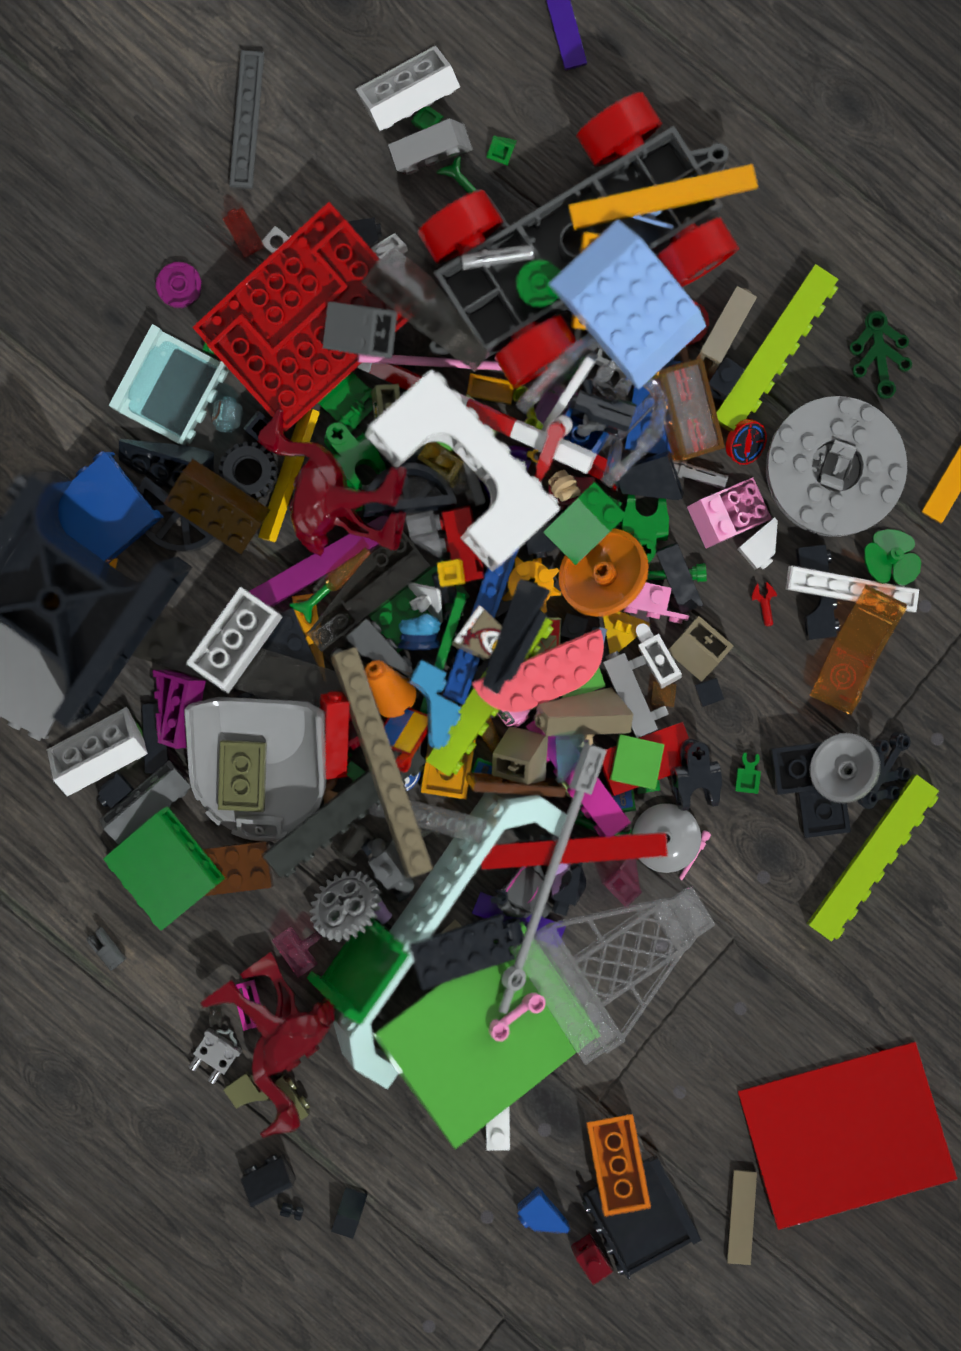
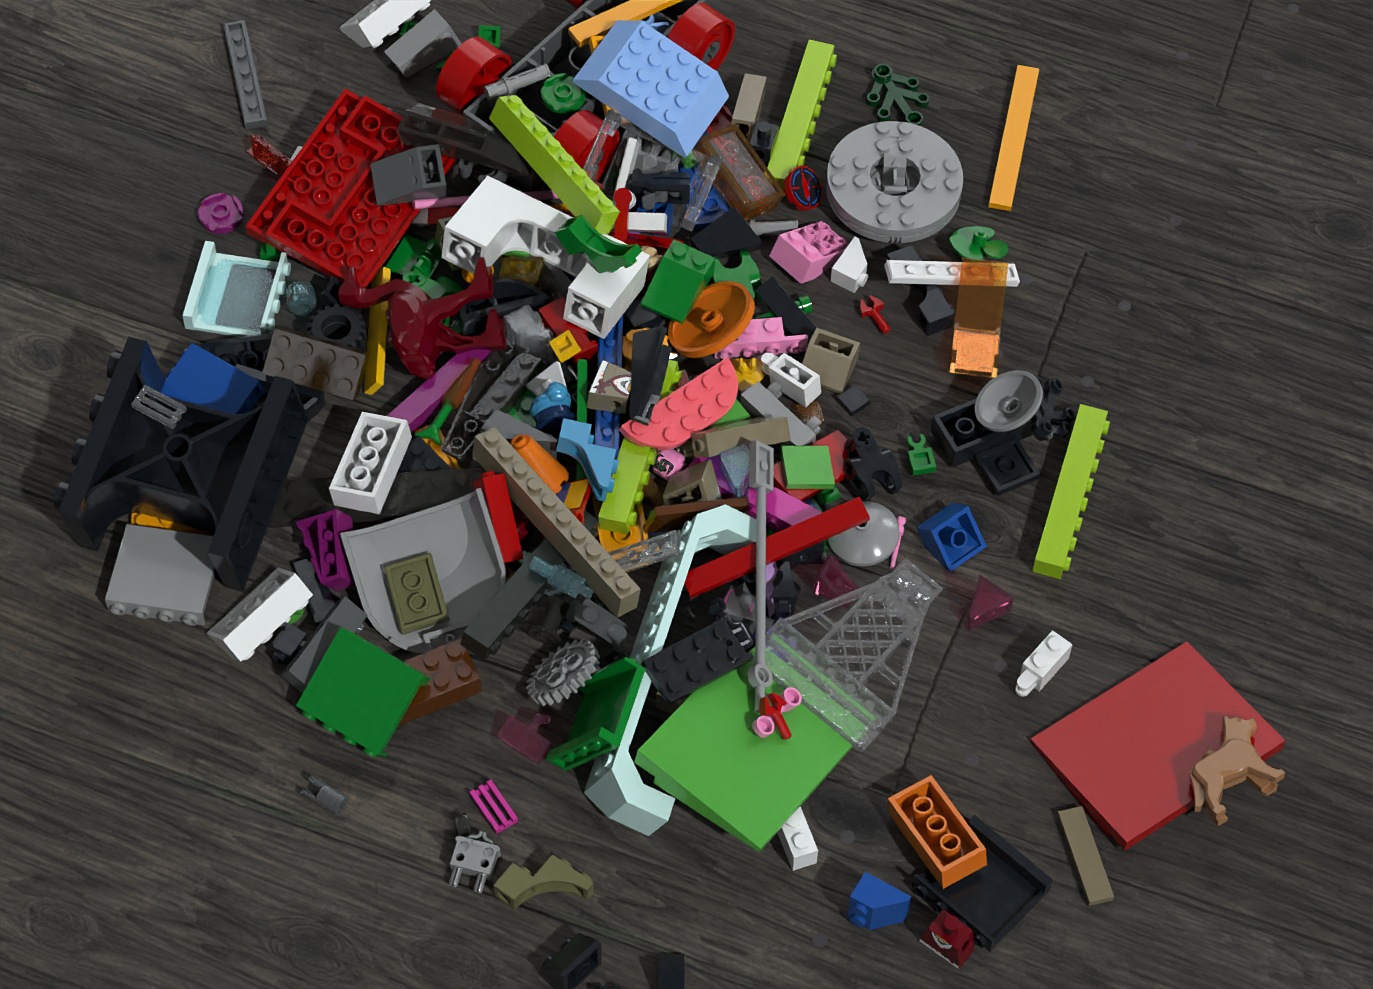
camera: 20 degrees left, 30 degrees down
dark red animal [200,951,335,1138] -> none
none -> clear tile [131,385,187,429]
none -> lime brick [489,95,620,234]
none -> clear light blue hinge [529,556,594,599]
none -> green arch [554,215,642,274]
none -> red bar [759,693,792,740]
none -> blue slope [916,503,987,572]
none -> clear pink slope [967,575,1014,631]
none -> white brick [1015,630,1072,697]
none -> medium nougat animal [1190,715,1285,826]

